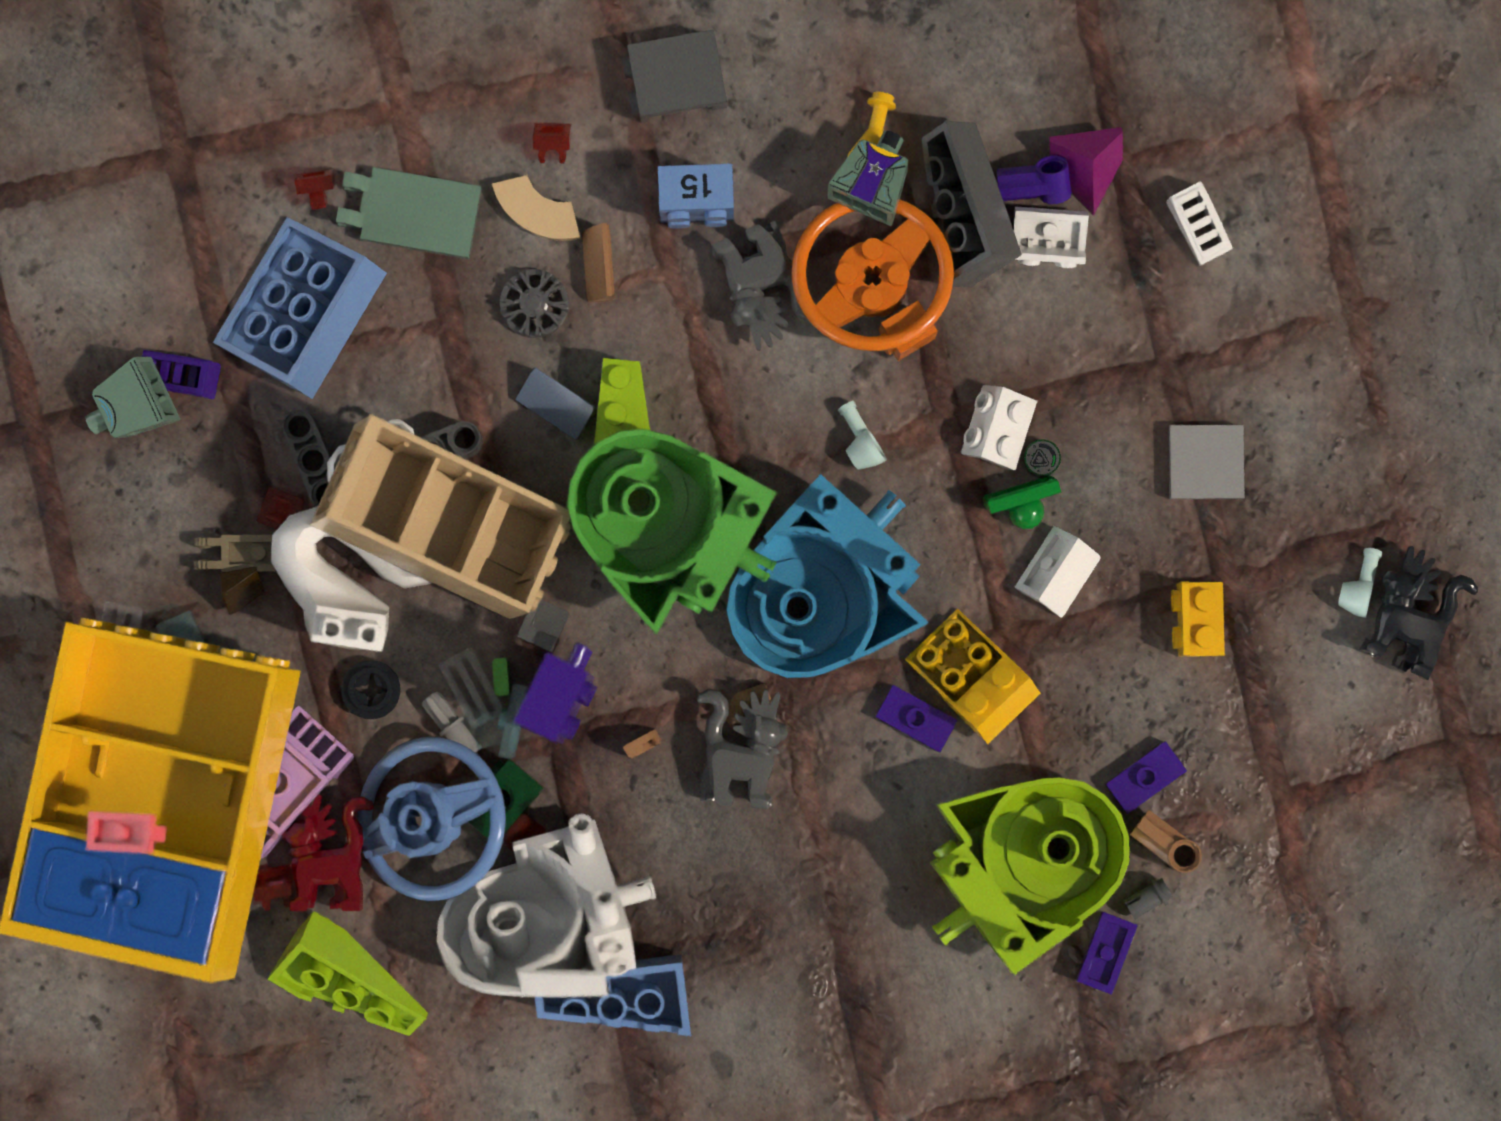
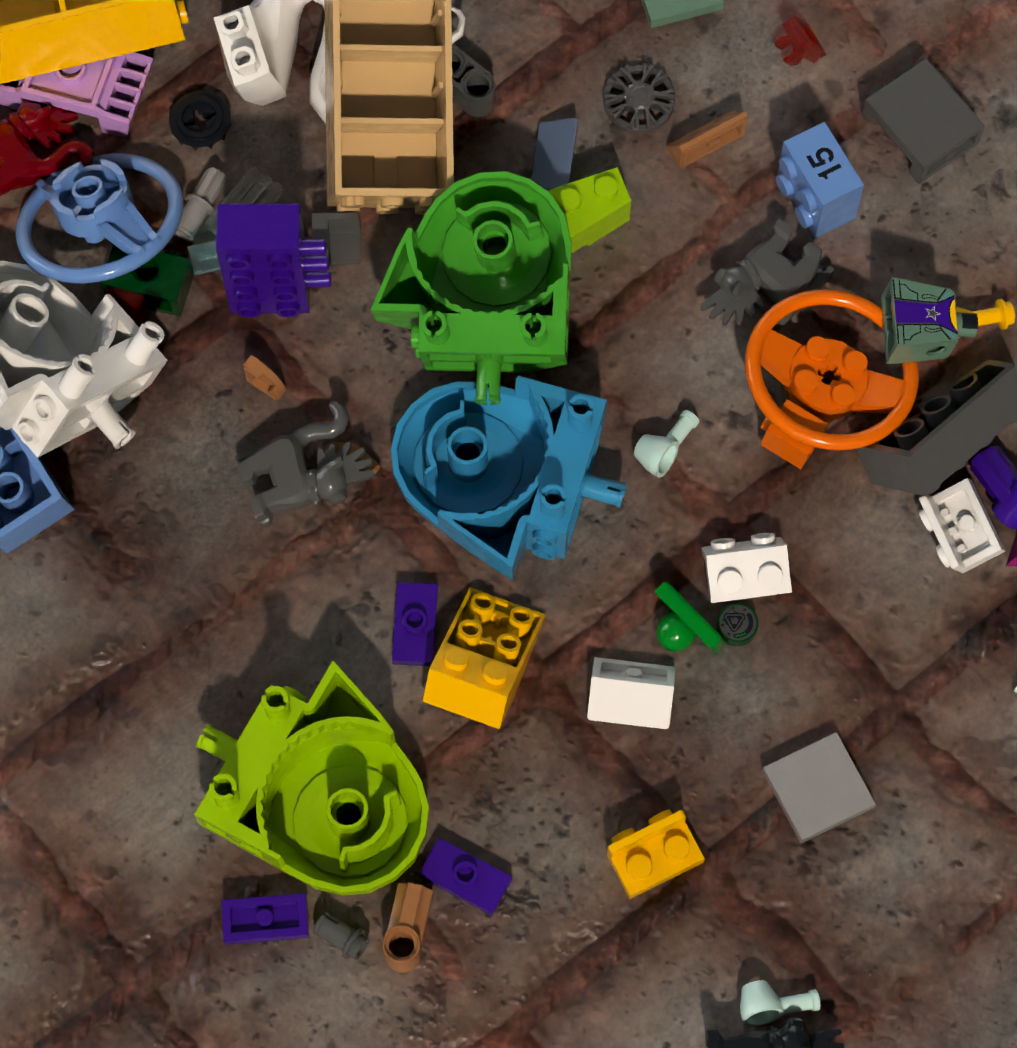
camera: 70 degrees right, 15 degrees down
tan tile [492,175,580,241] -> none

